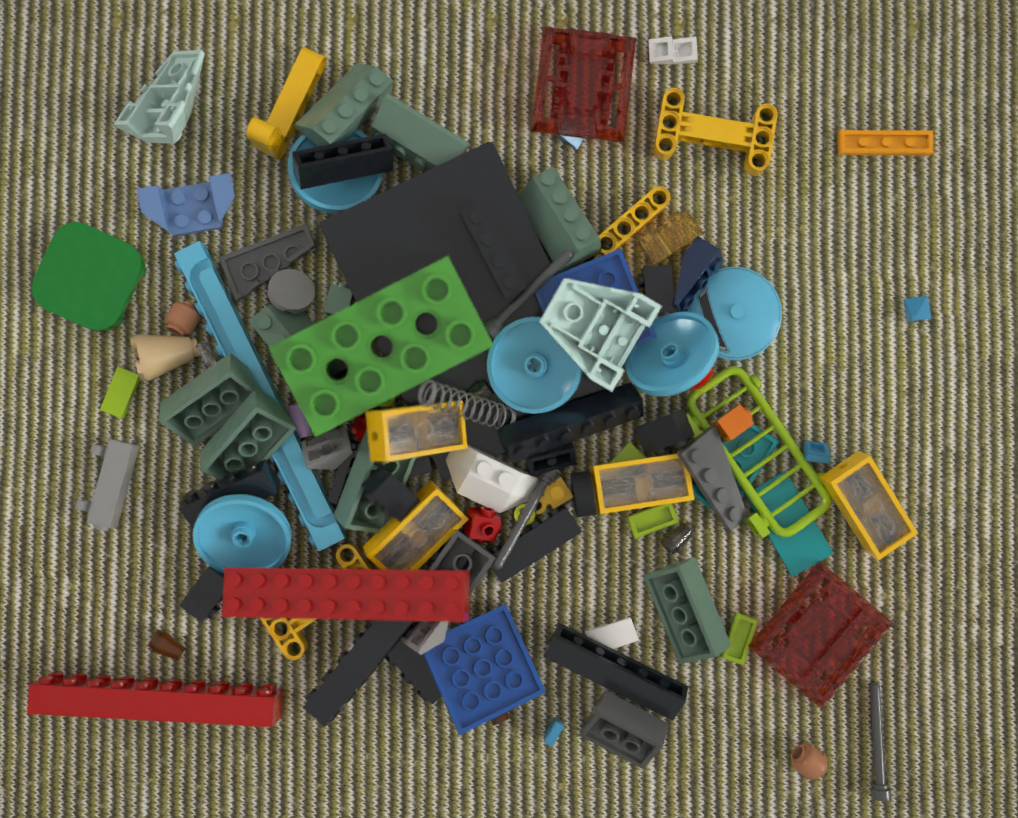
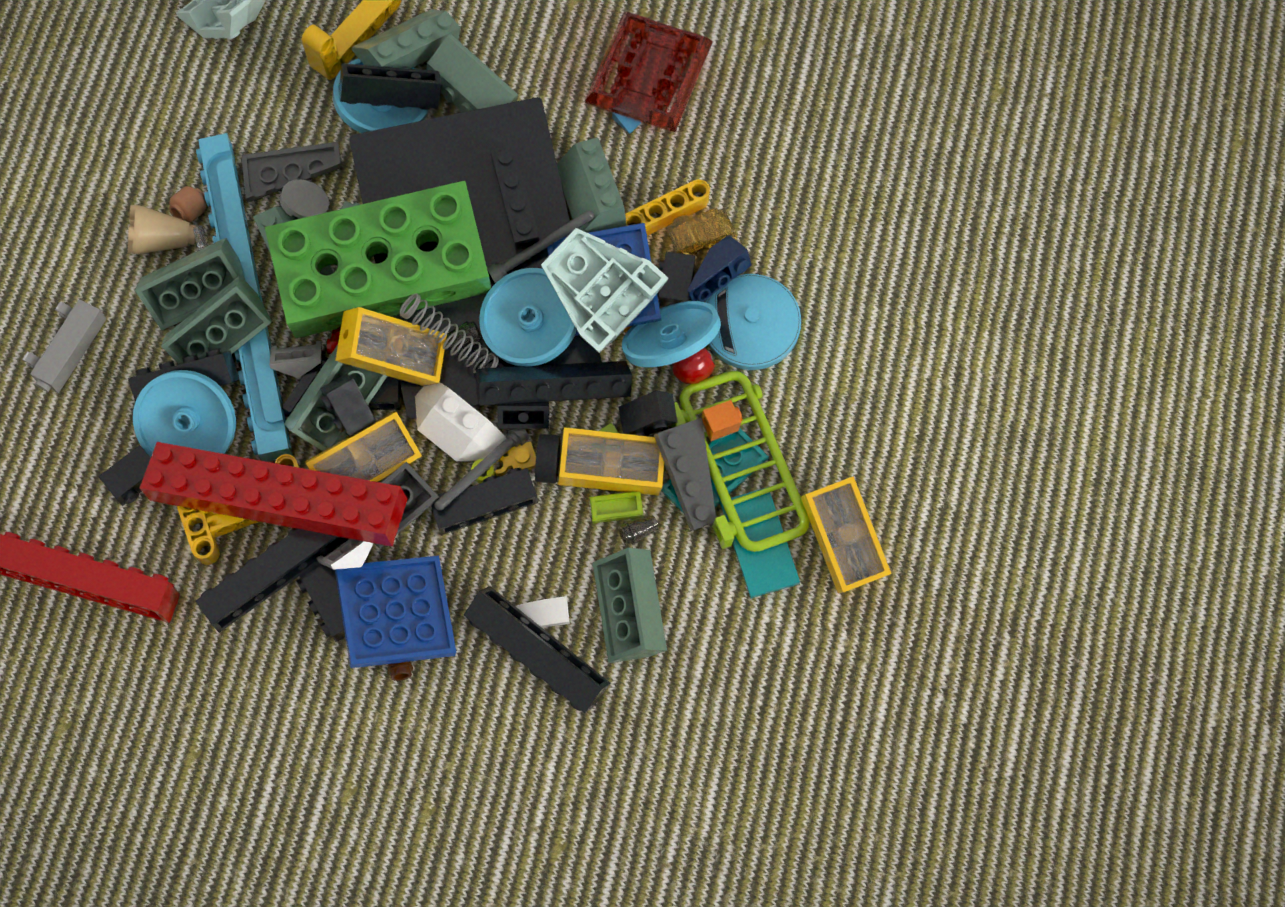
camera: 10 degrees right, 15 degrees down
green tile [31,222,147,333] -> none
lime tile [100,366,140,419] -> none
medium blue piece [137,173,235,237] -> none
reddish brown cone [148,629,186,661] -> none
lavender cone [287,403,313,438] -> none
red brick [462,507,502,543] -> none
dark azure tile [544,717,564,747] -> none
dark grey slope [580,690,669,769] -> none
white slope [649,36,698,64] -> none
yellow beam [653,88,778,176] -> none
lime tile [720,612,759,665] -> none
clear red piece [748,561,894,709] -> none
nougat head [791,743,828,780] -> none
dark azure tile [802,441,831,464] -> none
light orange tile [838,130,933,156] -> none
dark grey piece [870,682,891,801] -> none
dark azure slope [903,296,932,323] -> none

